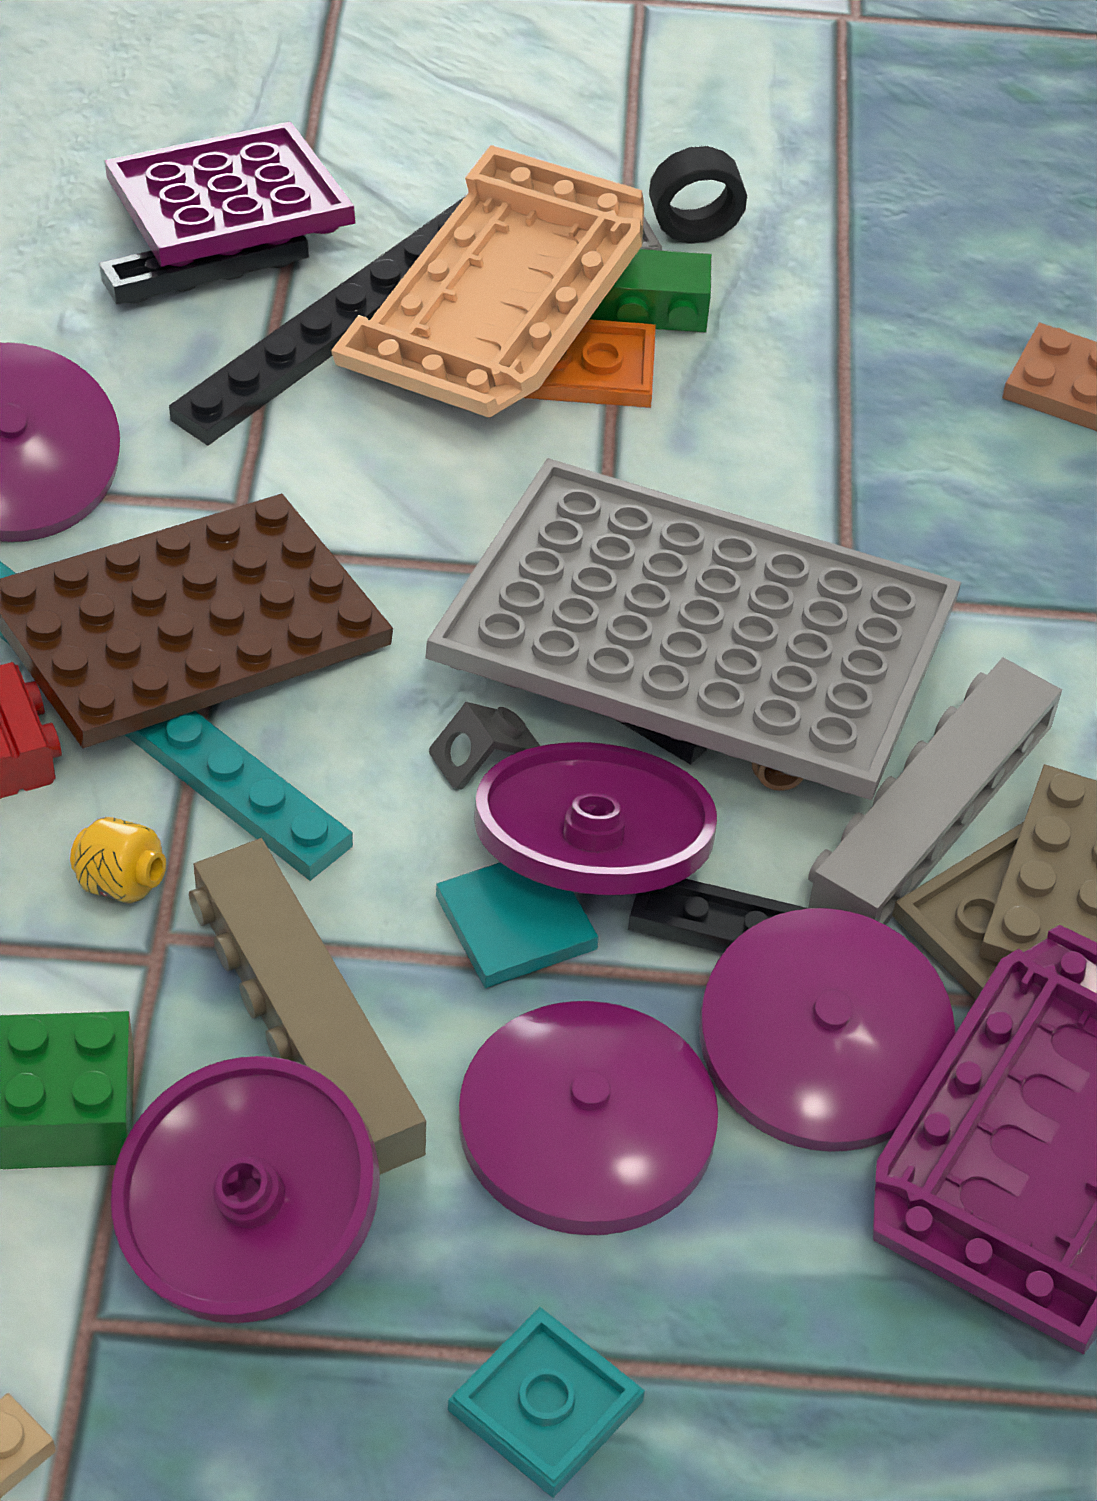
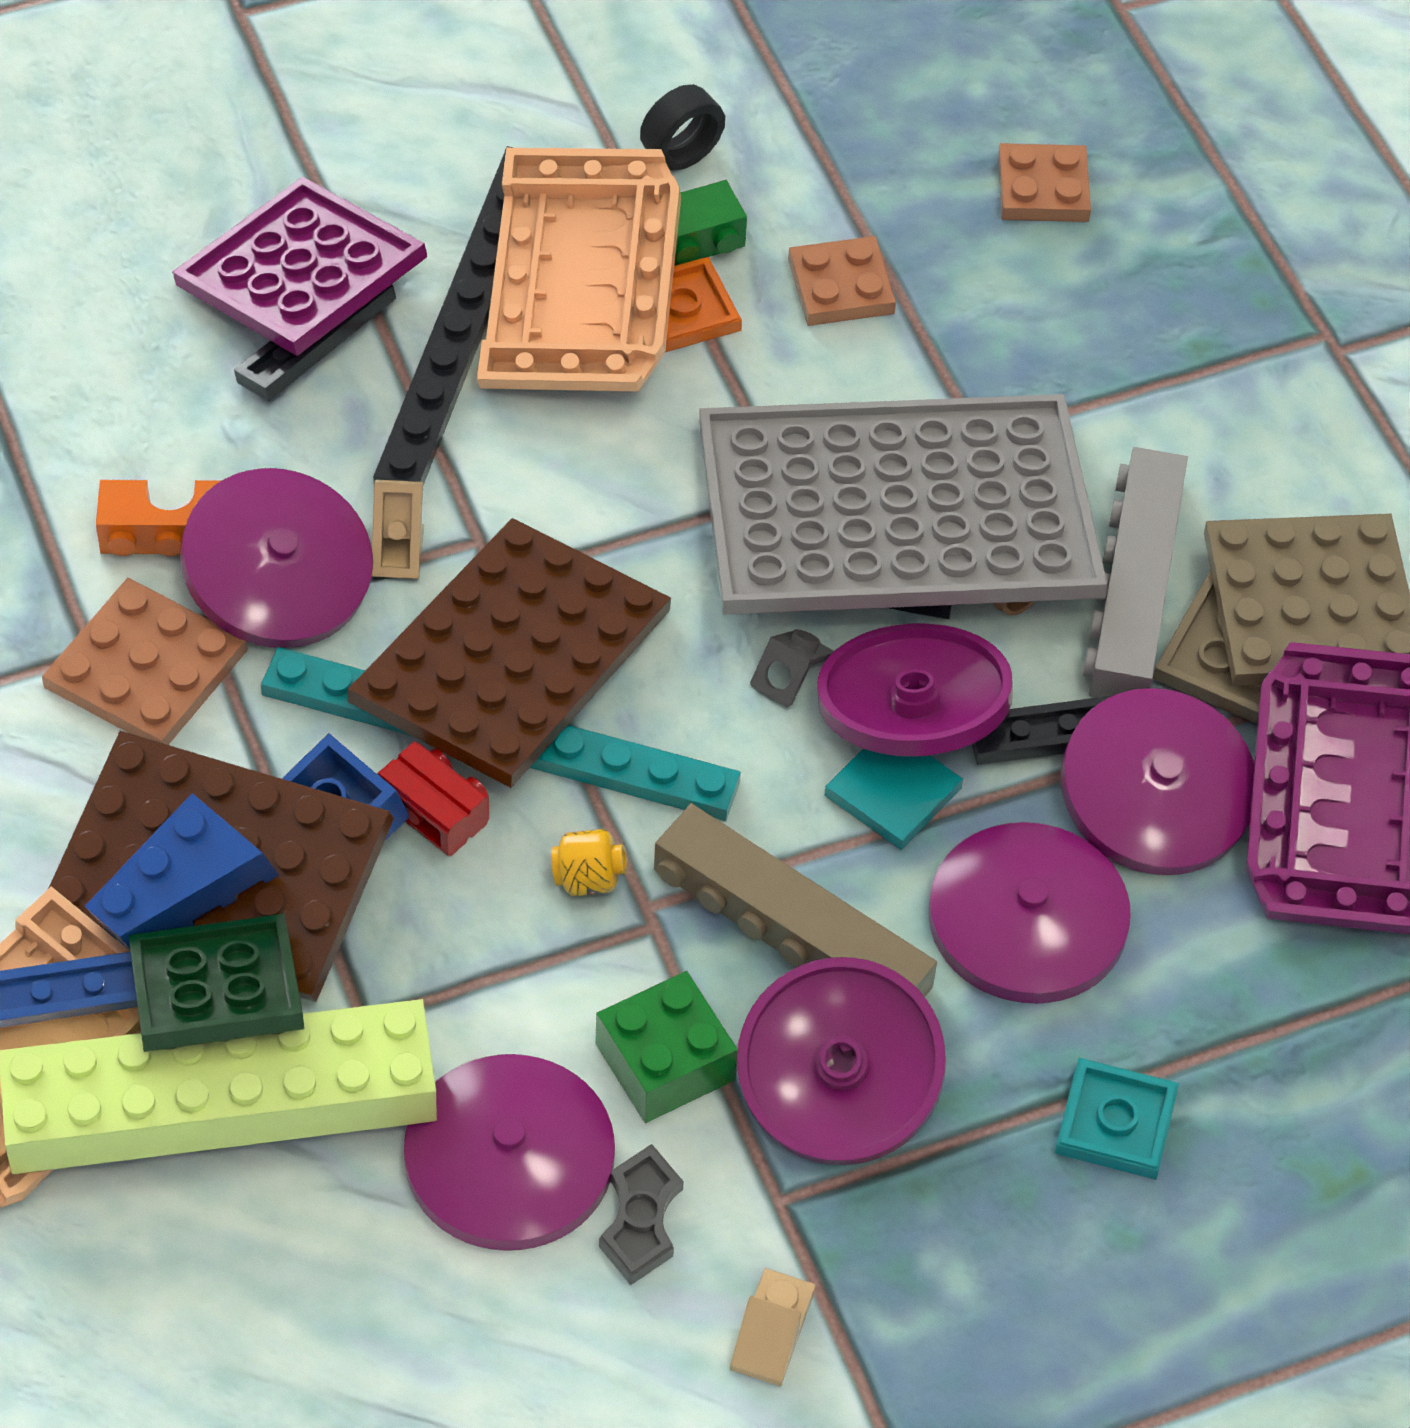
camera: 25 degrees left, 5 degrees up
none -> tan slope [372,480,424,579]
none -> nougat plate [788,236,896,326]

